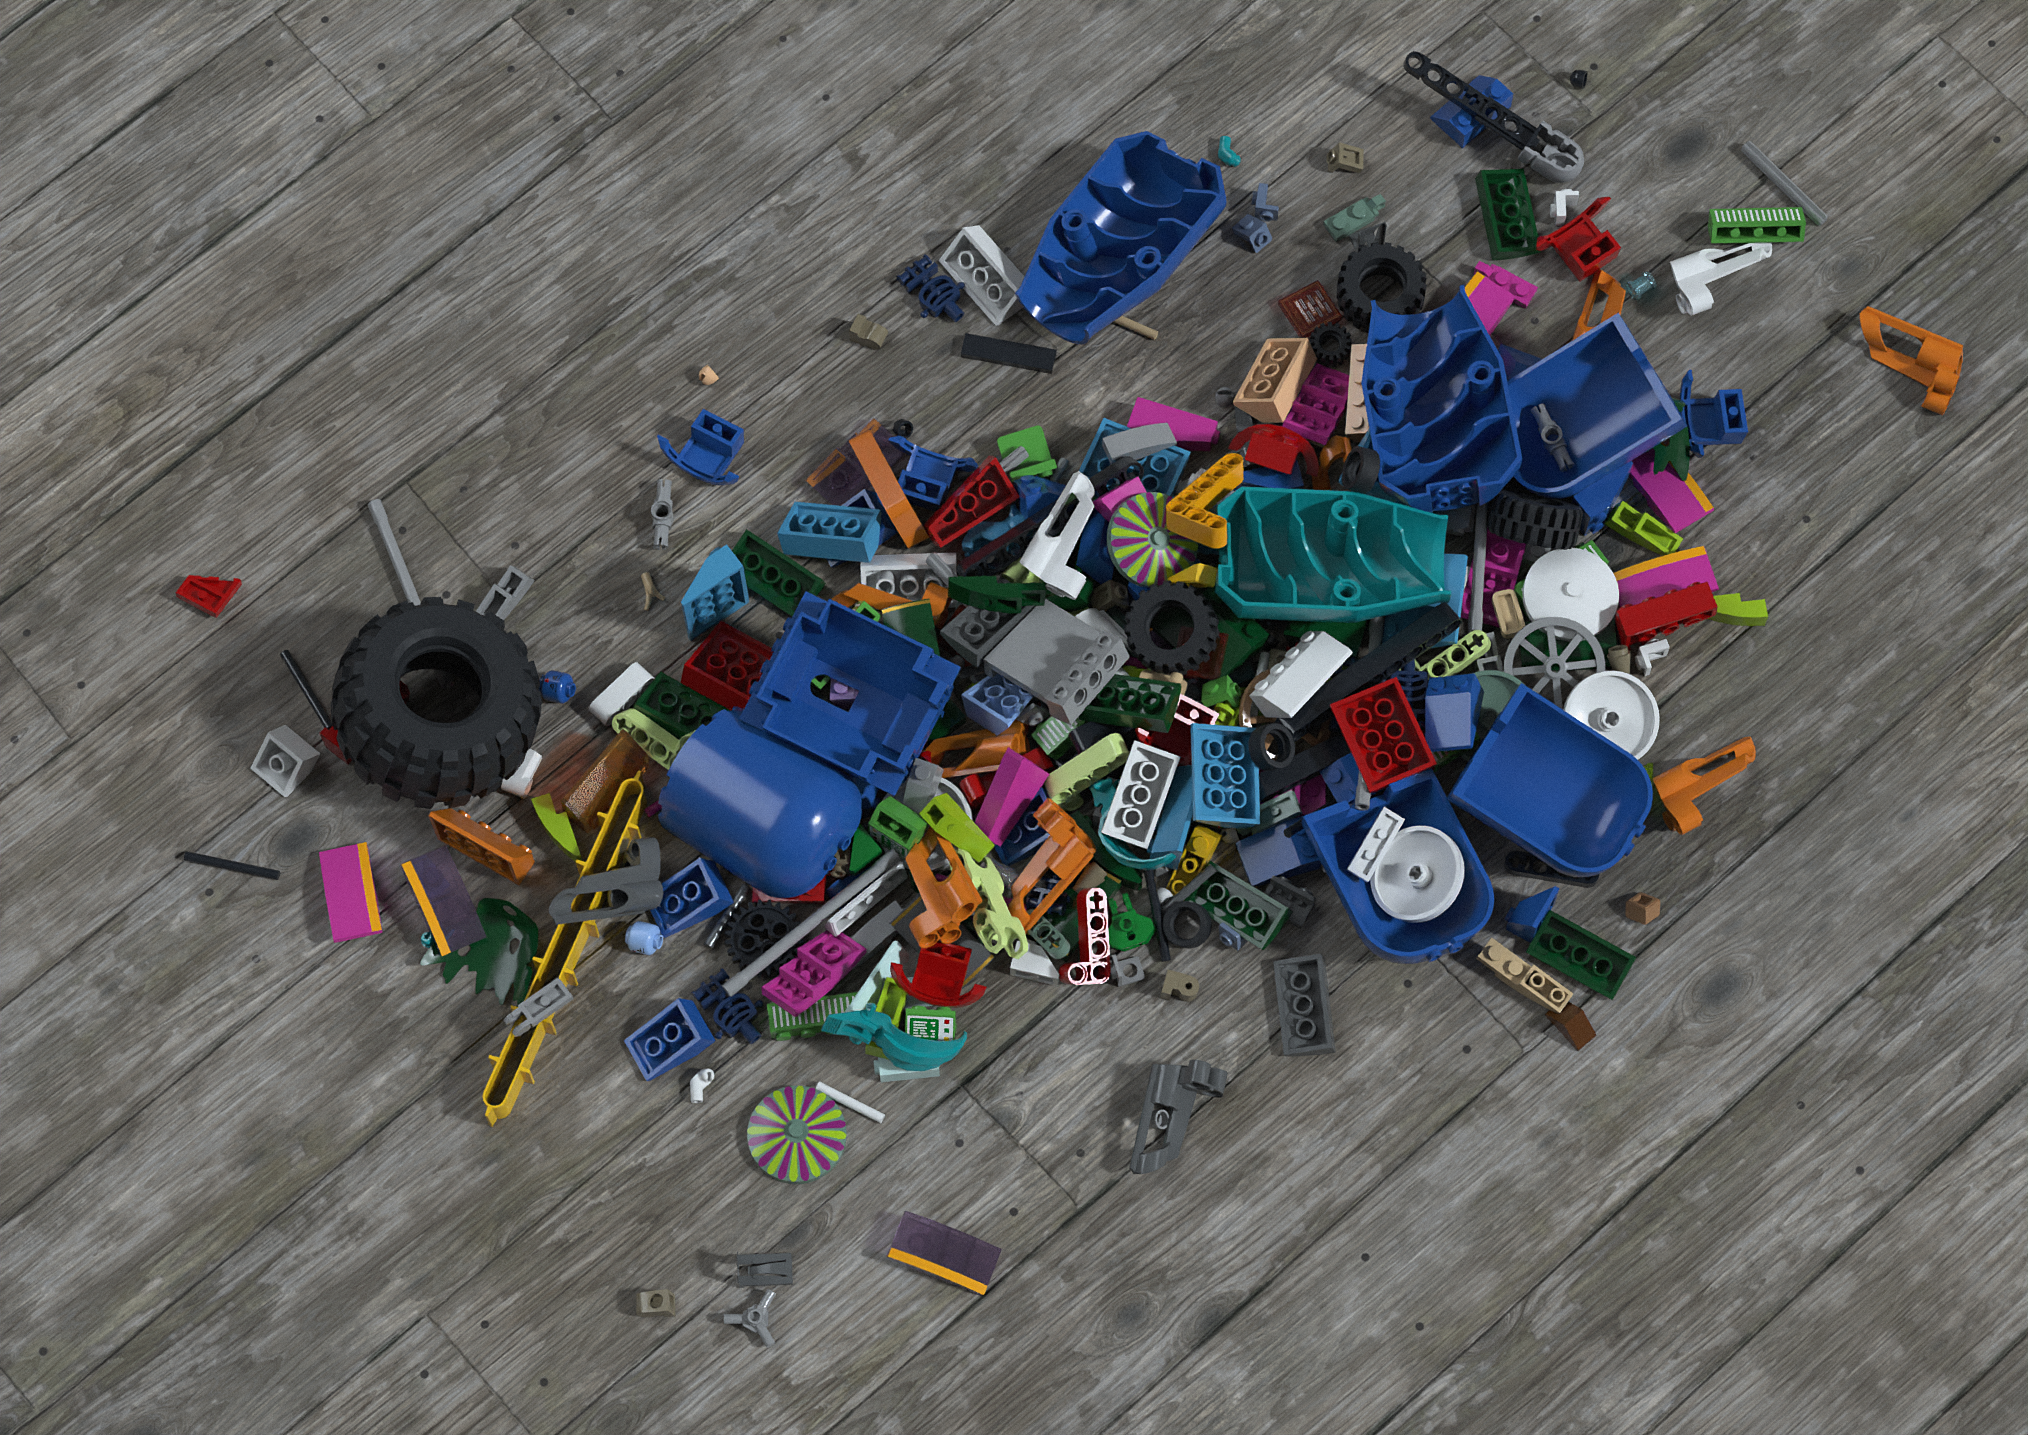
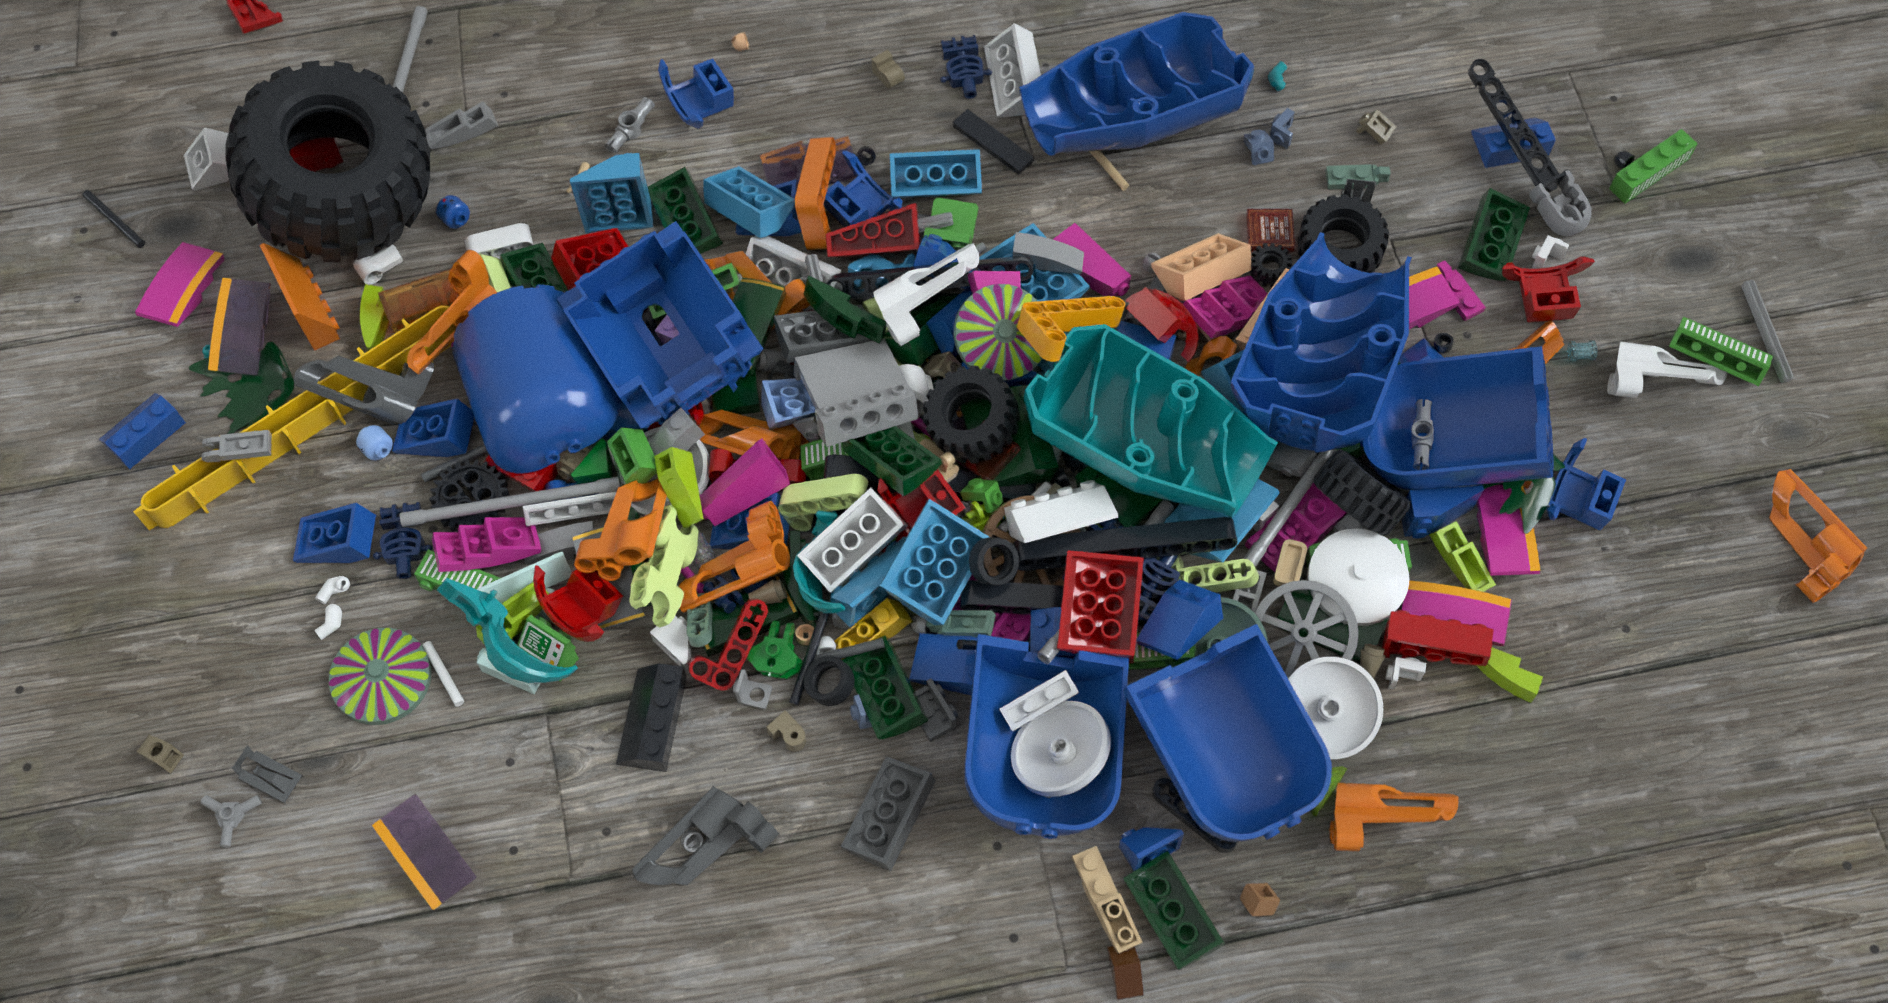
camera: 30 degrees right, 5 degrees down
yellow slope [1168,563,1217,588] -> none
black tyre [1342,446,1380,494] -> none
none -> blue slope [99,393,186,469]
none -> white arm [314,604,342,640]
none -> orange panel [407,250,497,375]
none -> black slope [616,663,687,772]
none -> light nougat hinge [795,624,814,646]
none -> dark azure slope [890,149,982,198]
none -> black hinge [1434,333,1454,354]
none -> bright green brick [1609,129,1698,204]

